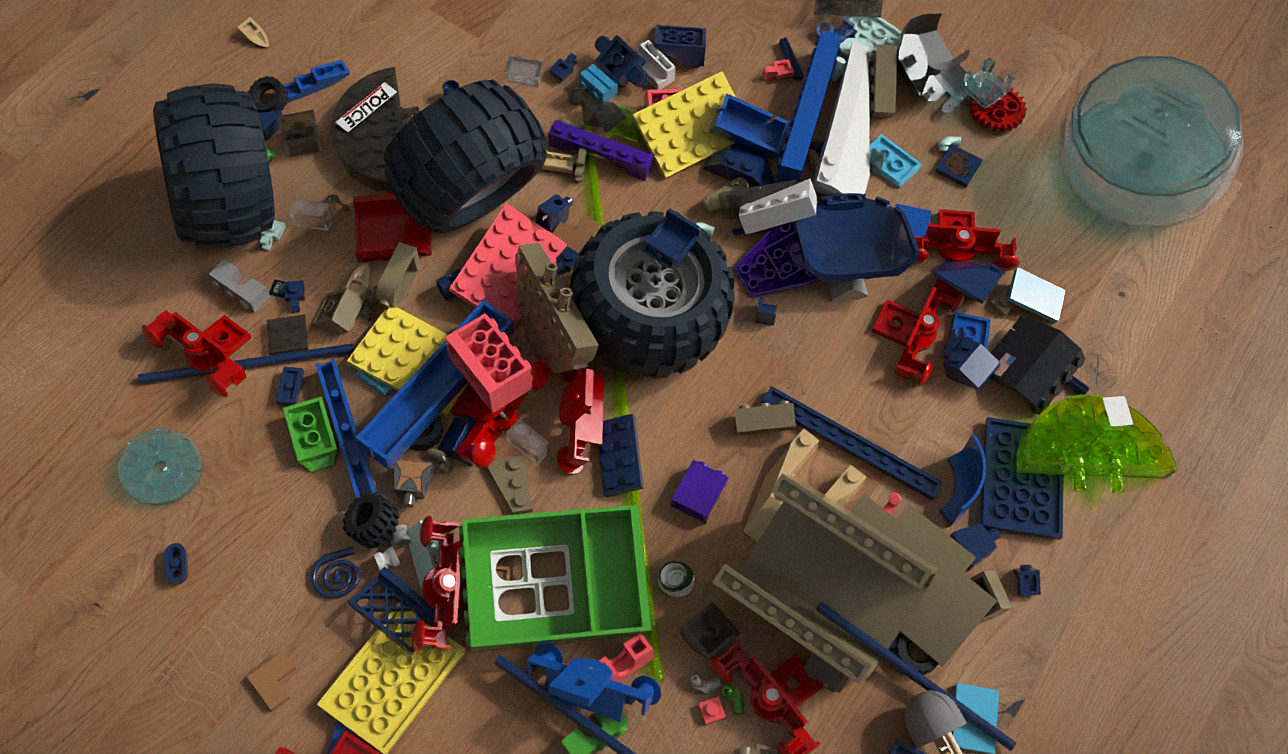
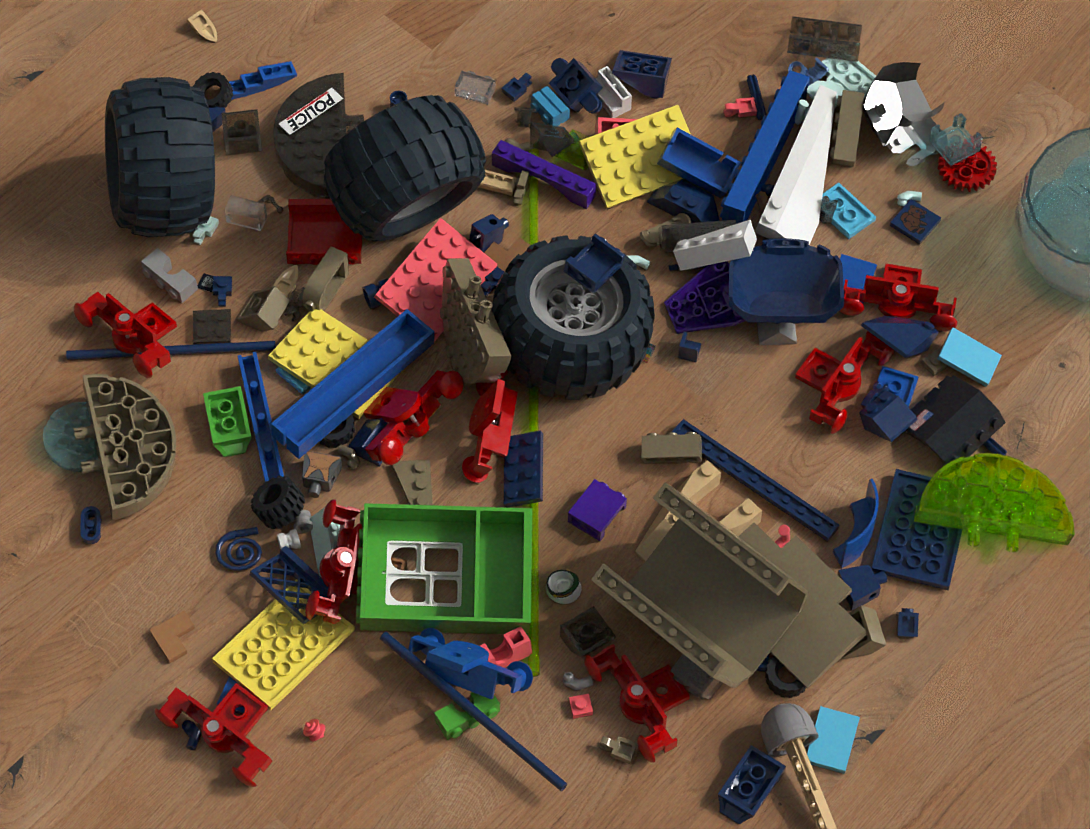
camera: 10 degrees right, 5 degrees down
dark blue plate [276,366,304,406] -> none
coral brick [445,313,533,413] -> none
clear brick [506,419,550,465] -> none
bright green arm [721,685,744,715] -> none
dark blue piece [815,602,1017,751] -> none
white sticker [1103,396,1134,426] -> none
none -> dark tan brick [73,374,176,520]

